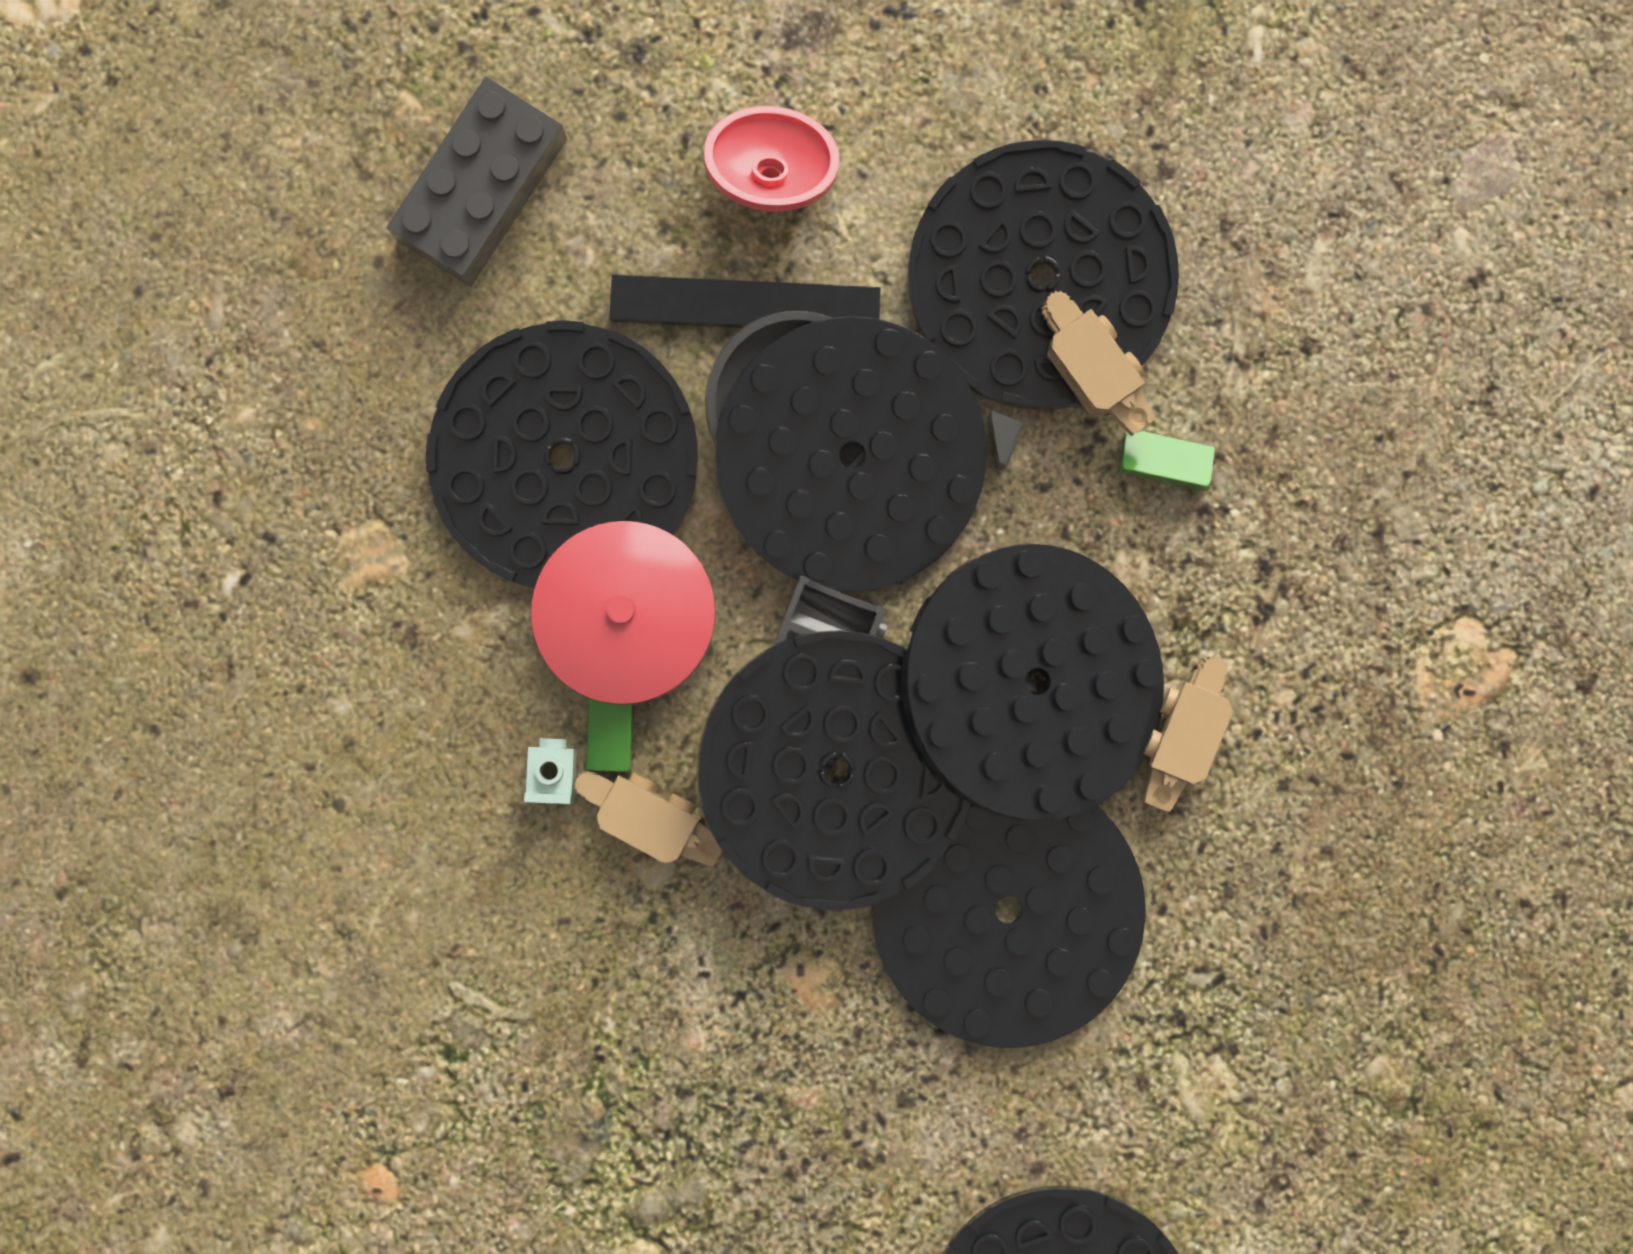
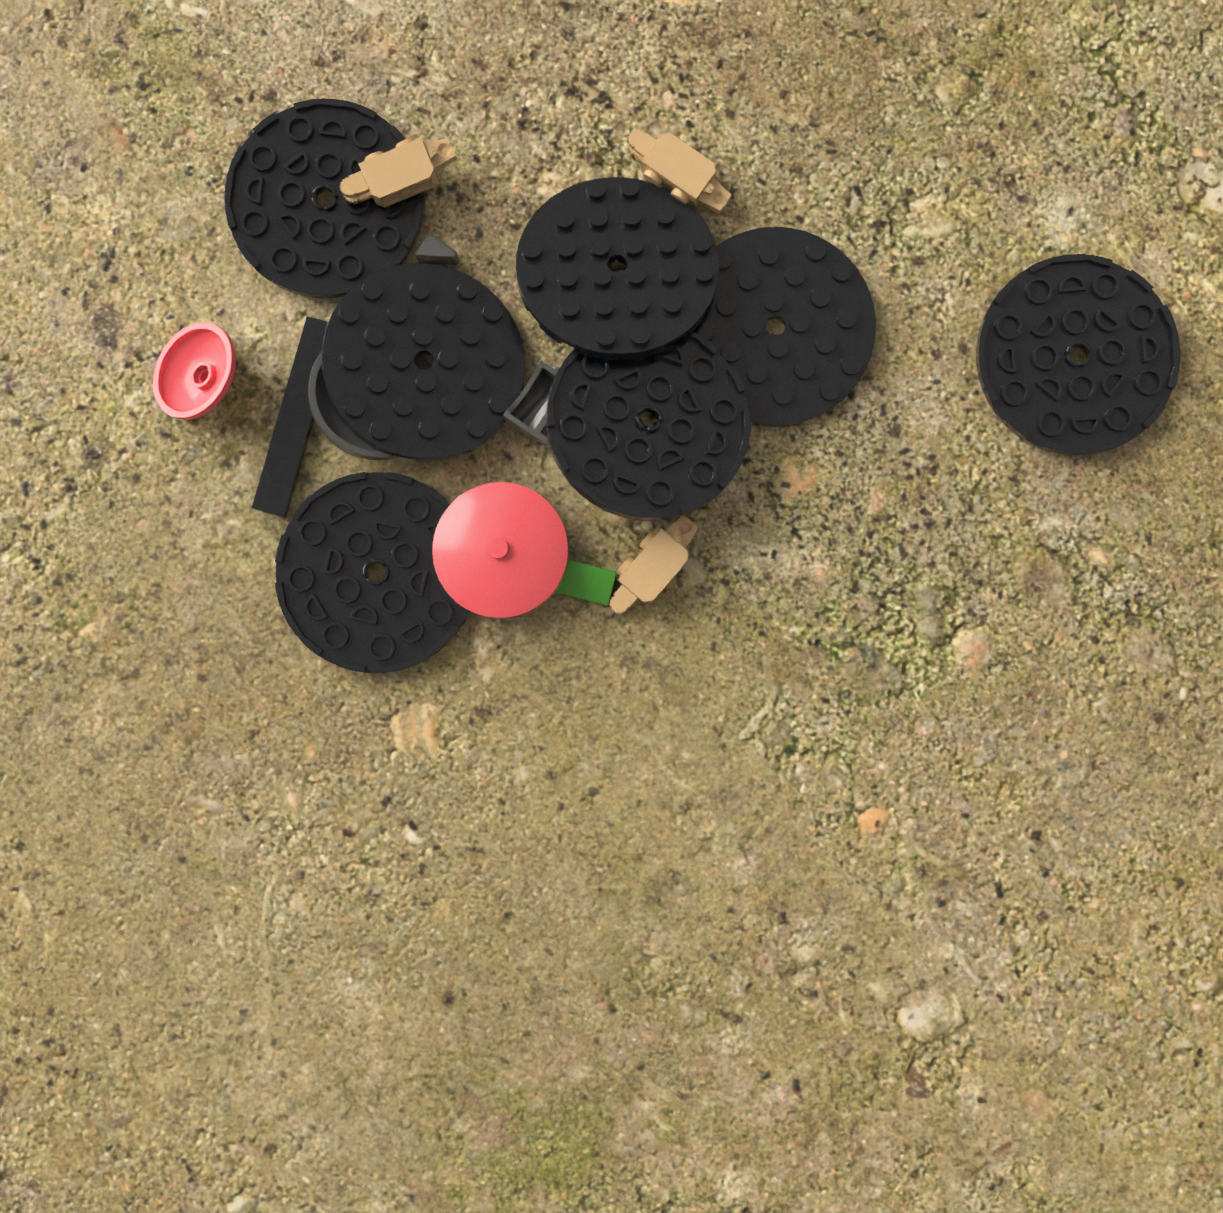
camera: 70 degrees left, 0 degrees up
dark grey brick [386,76,568,287] -> none
light aqua brick [524,738,578,804] -> none
slope [1117,431,1215,491] -> none

